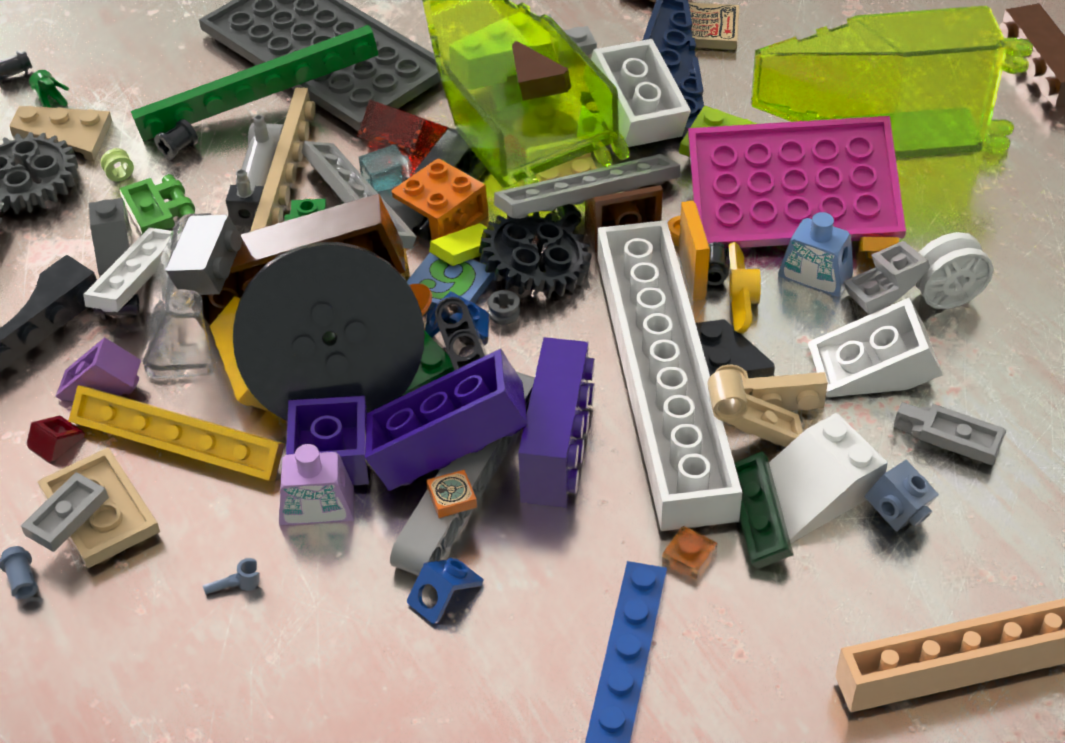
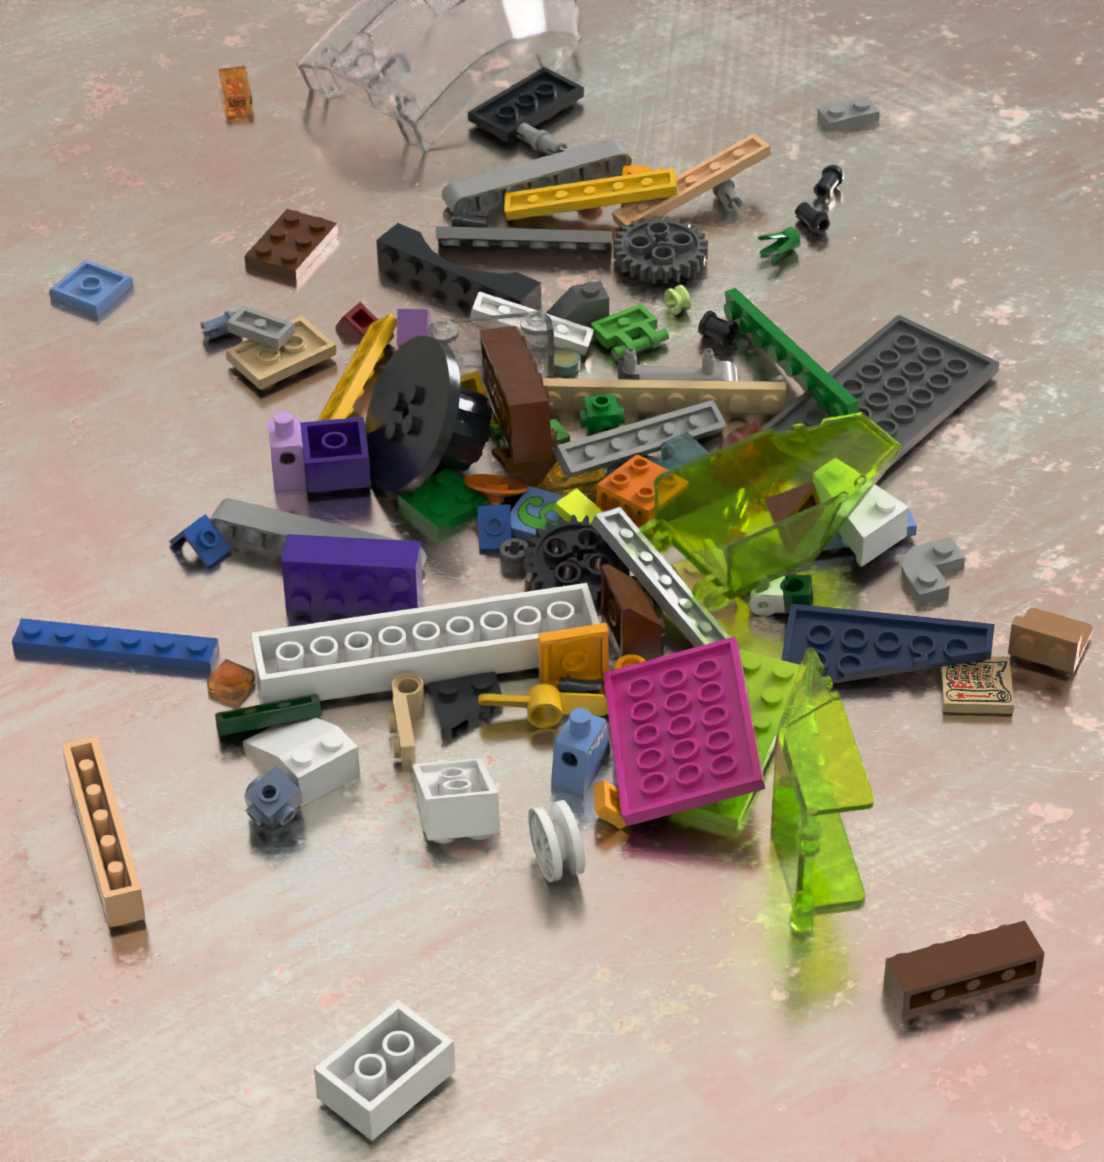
camera: 85 degrees right, 5 degrees down
tan wing [9,106,112,162] -> none
dark grey brick [165,215,243,295] -> none
sand blue hand [203,558,260,595] -> none
dark purple brick [365,348,528,491] -> none
tile [427,469,477,518] -> none
black beam [435,297,487,370] -> none
white brick [587,39,691,148] -> none
tan plate [707,369,803,447] -> none
light grey slope [843,240,930,315] -> none
light grey hinge [894,402,1007,466] -> none

